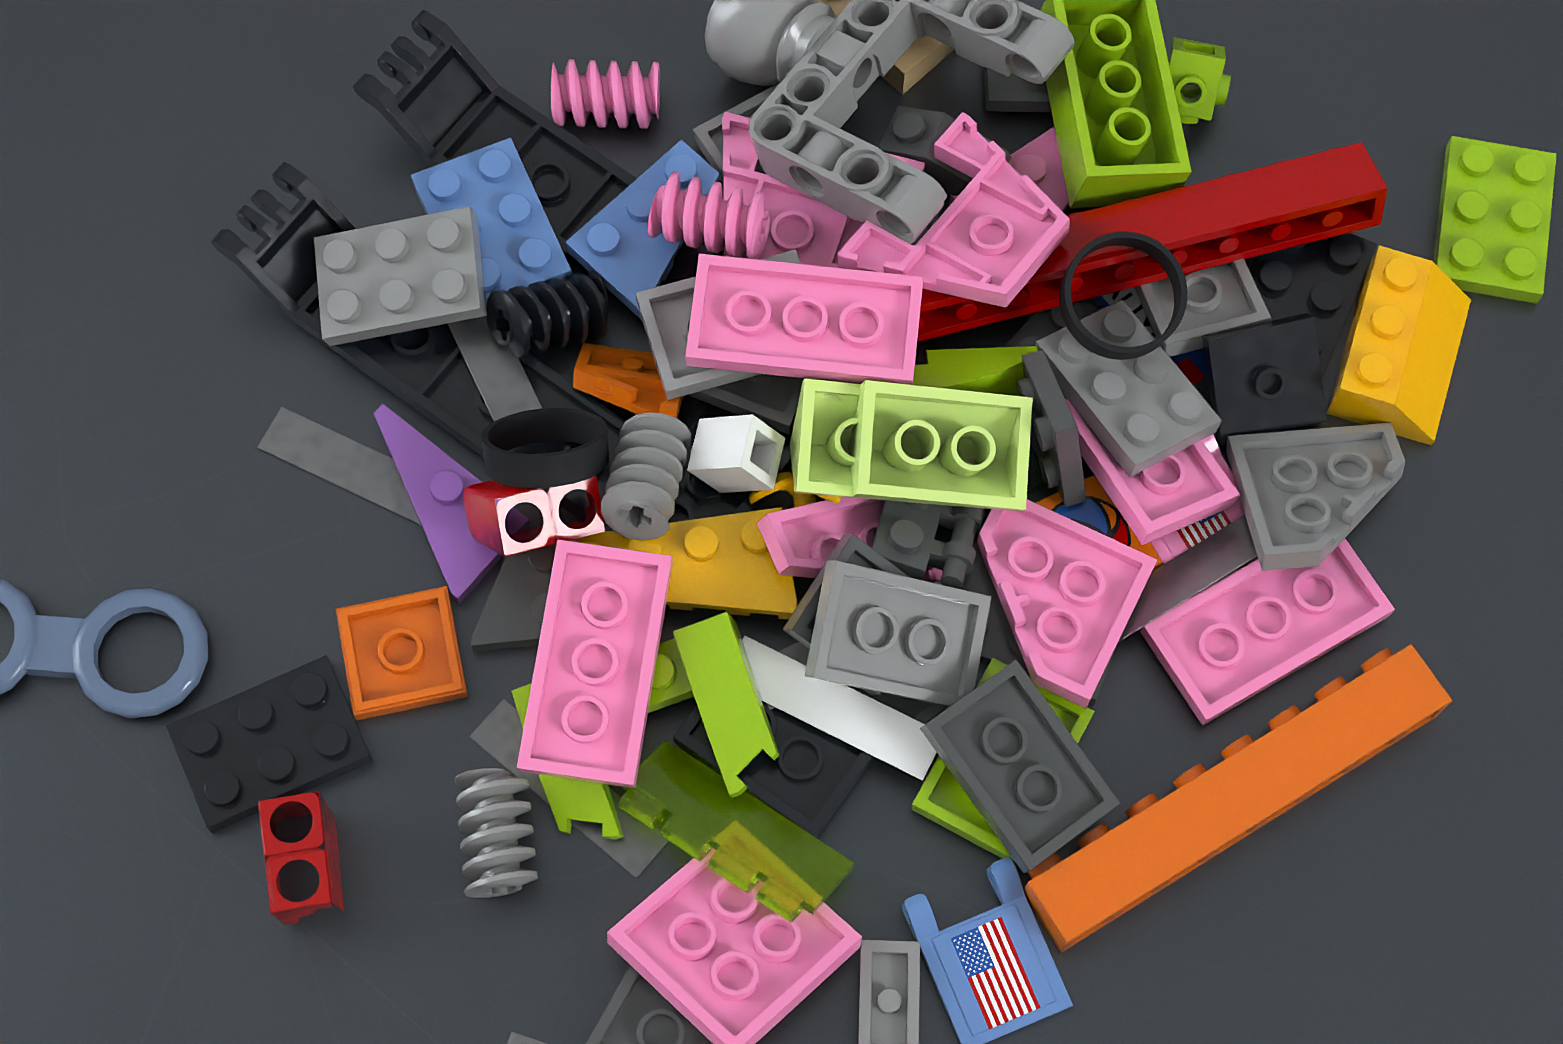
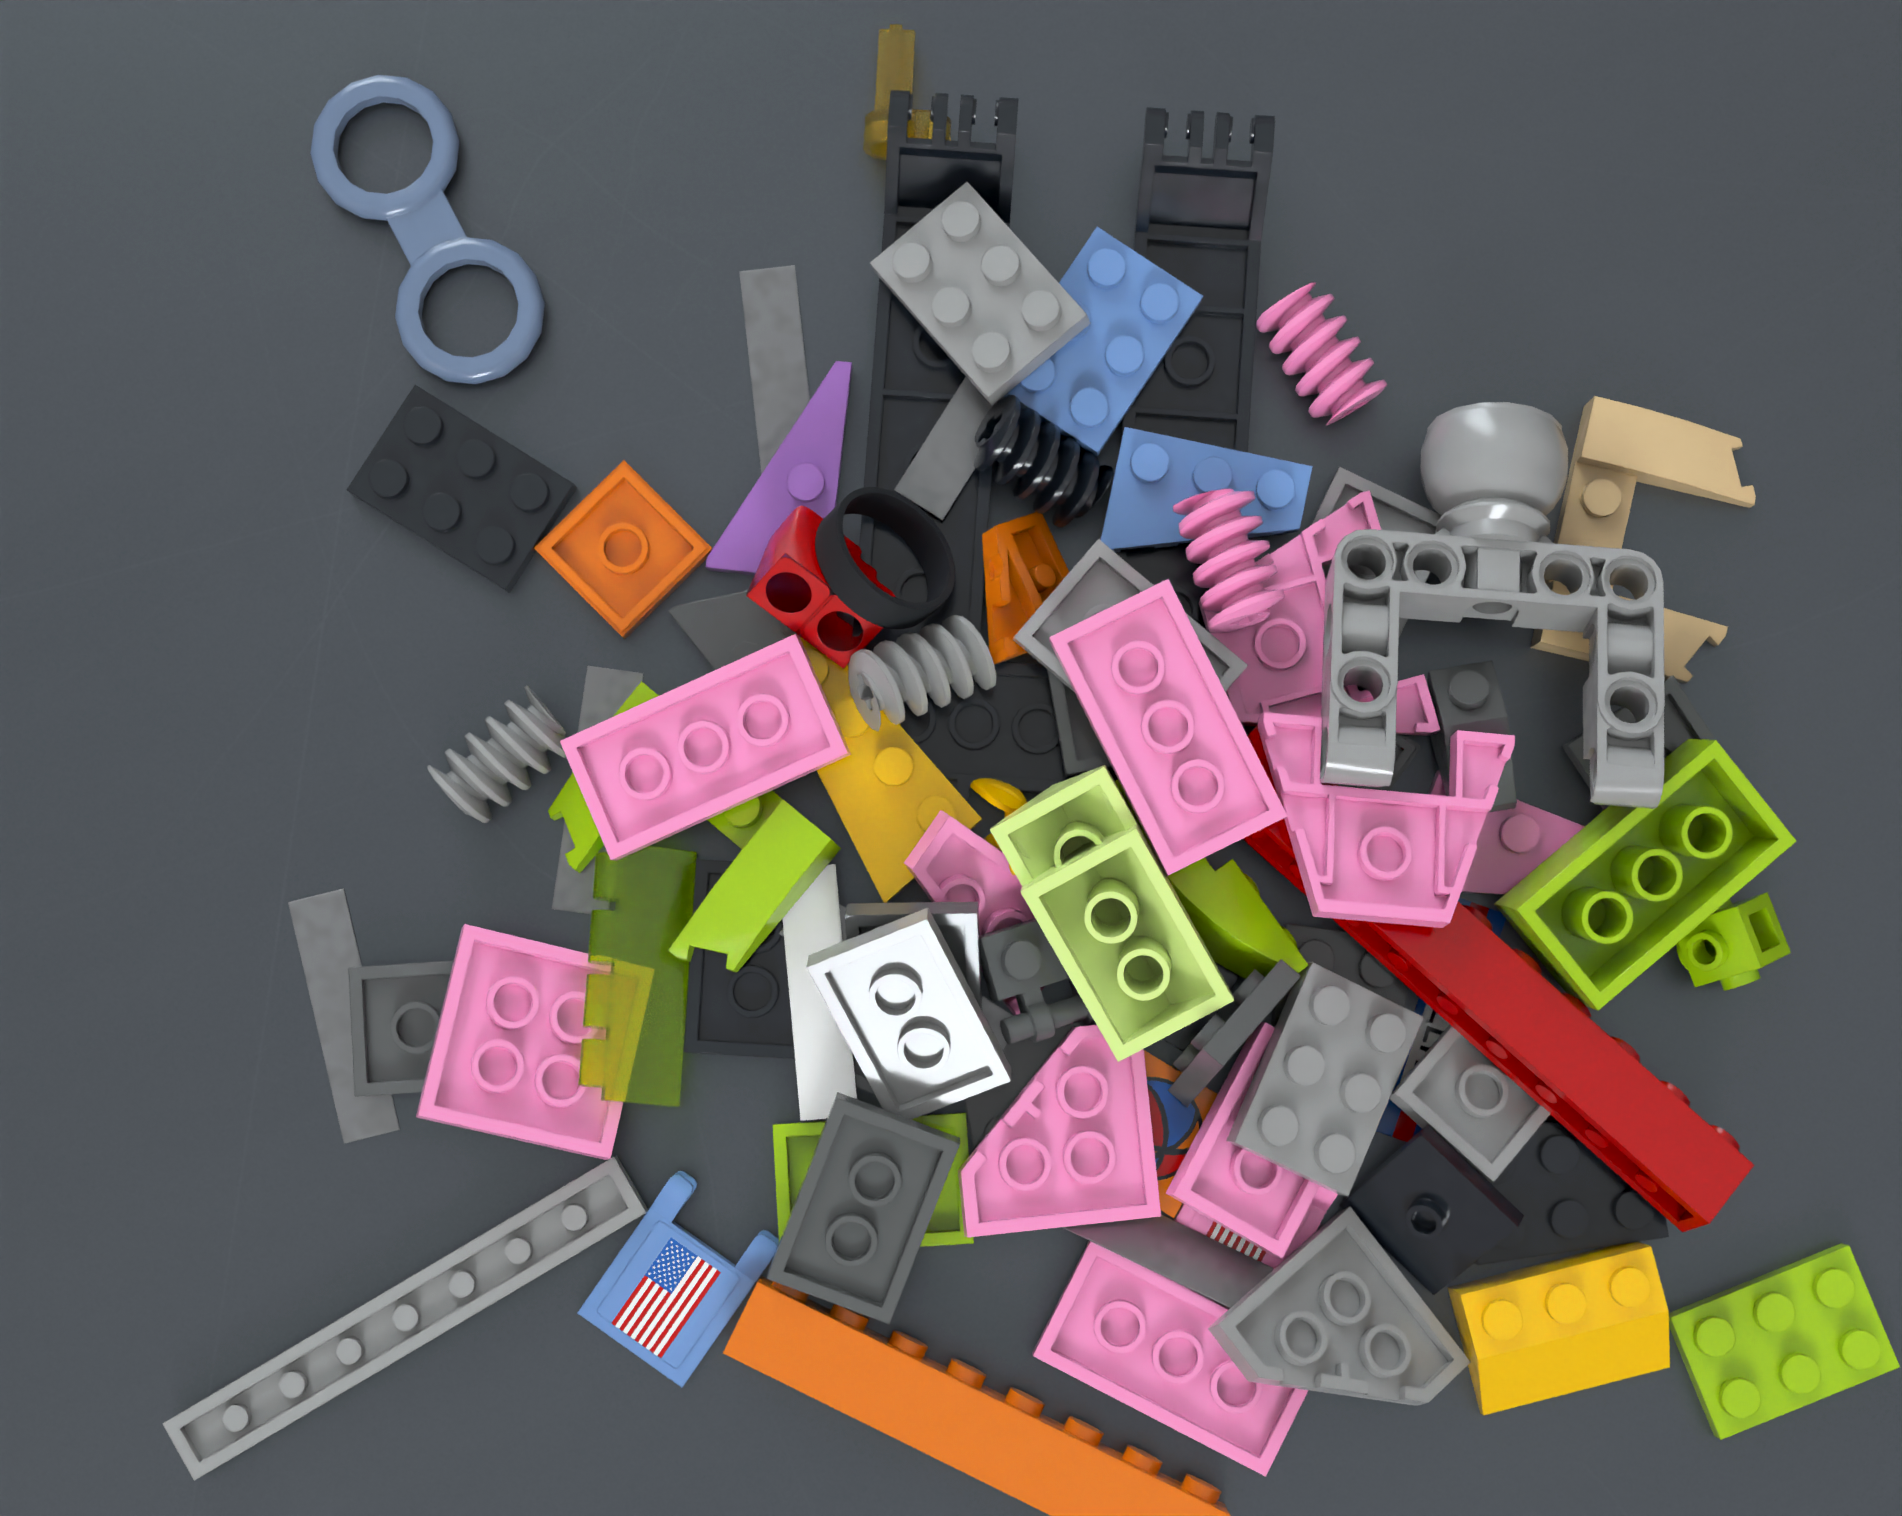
camera: 60 degrees right, 15 degrees up
red piece [258,791,344,925] -> none
white brick [687,414,785,493] -> none
black tyre [1059,232,1188,360] -> none
none -> clear yellow piece [863,24,952,160]

